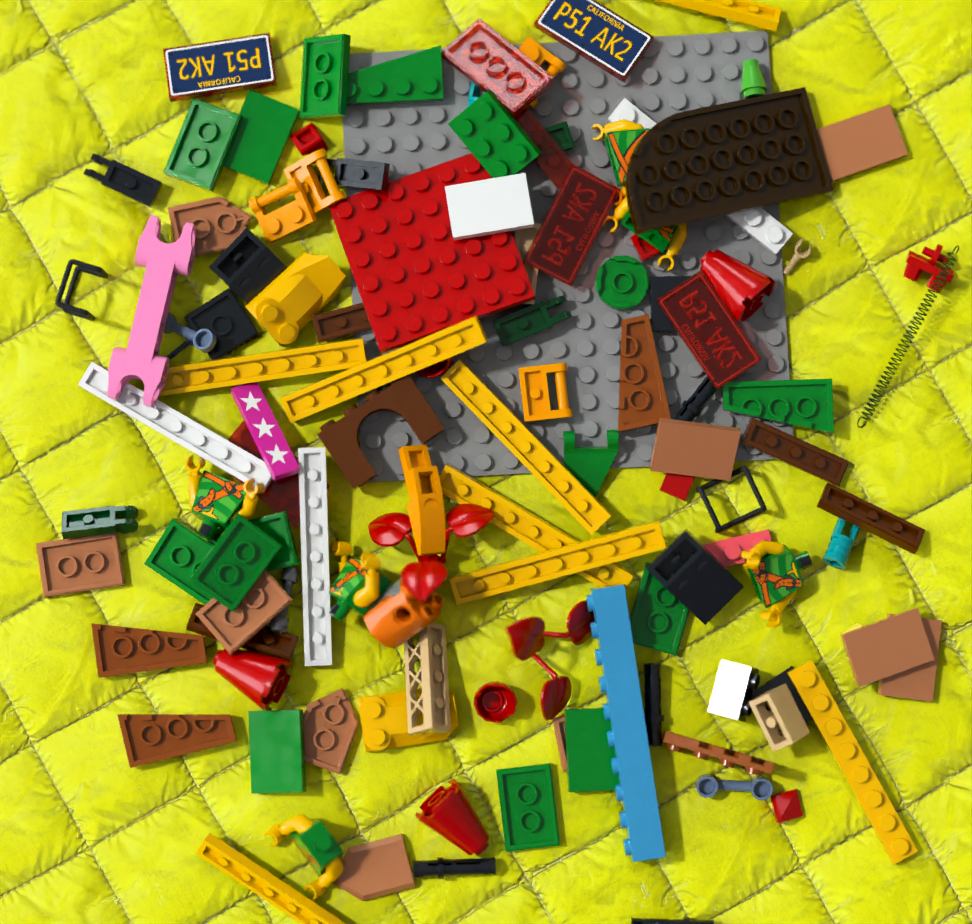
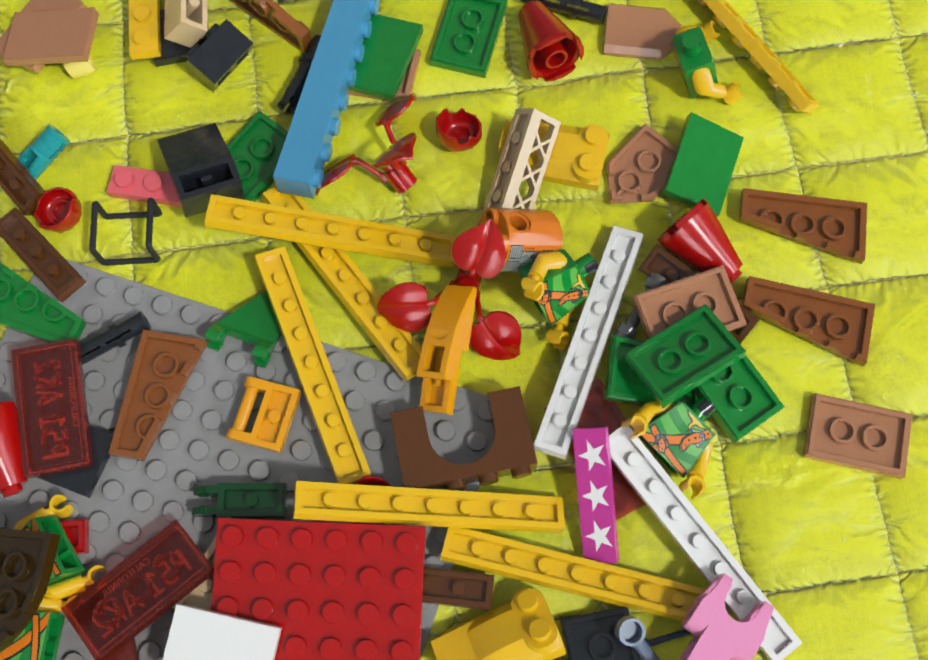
camera: 155 degrees left, 15 degrees down
dark green hinge [61,505,138,539] -> none
green tile [595,255,649,310] -> none
nougat tile [649,418,741,481] -> none
red tile [659,473,695,501] -> none
torso [741,540,812,627] -> none
none -> red hair [34,187,82,233]

